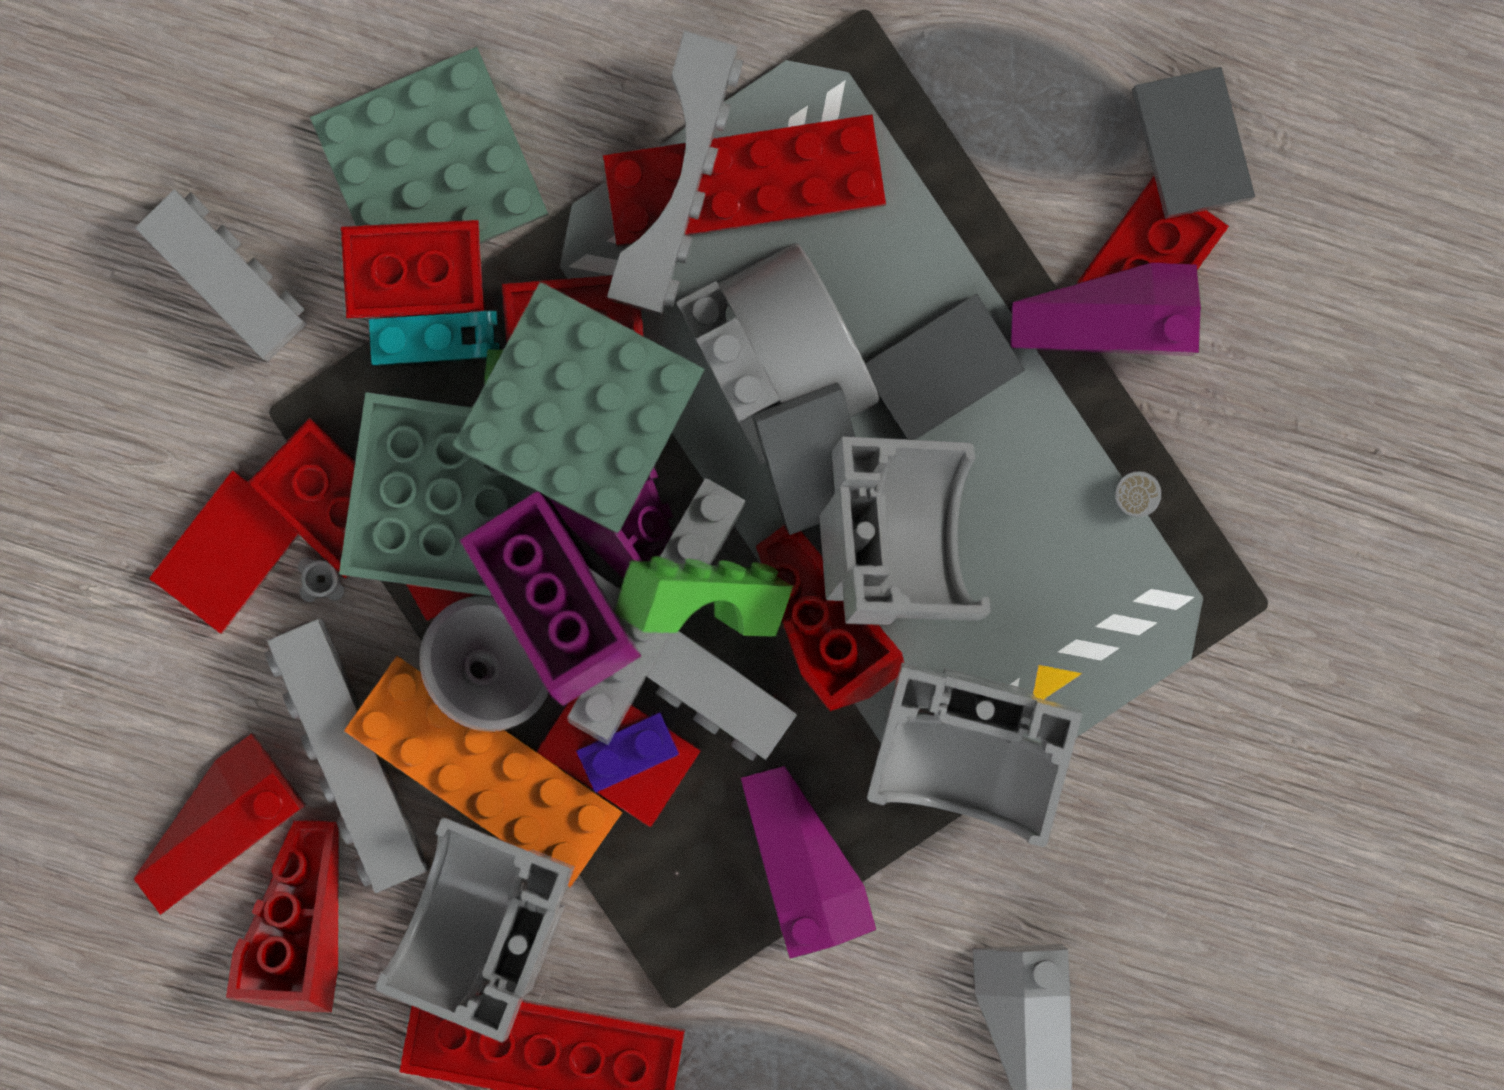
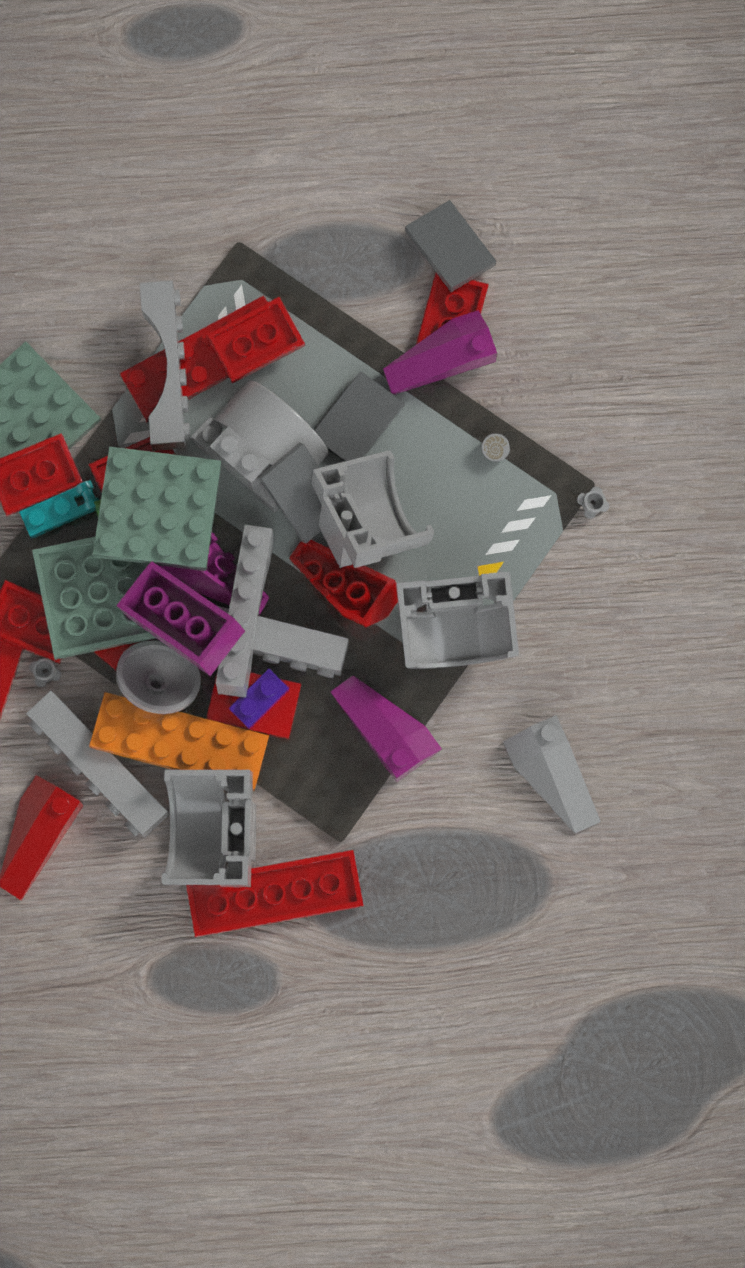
camera: 15 degrees left, 10 degrees down
red wedge [226,821,339,1013] -> none
bright green arch [614,557,793,637] -> none
none -> red tile [206,297,305,384]
none -> light grey plate [577,487,609,519]

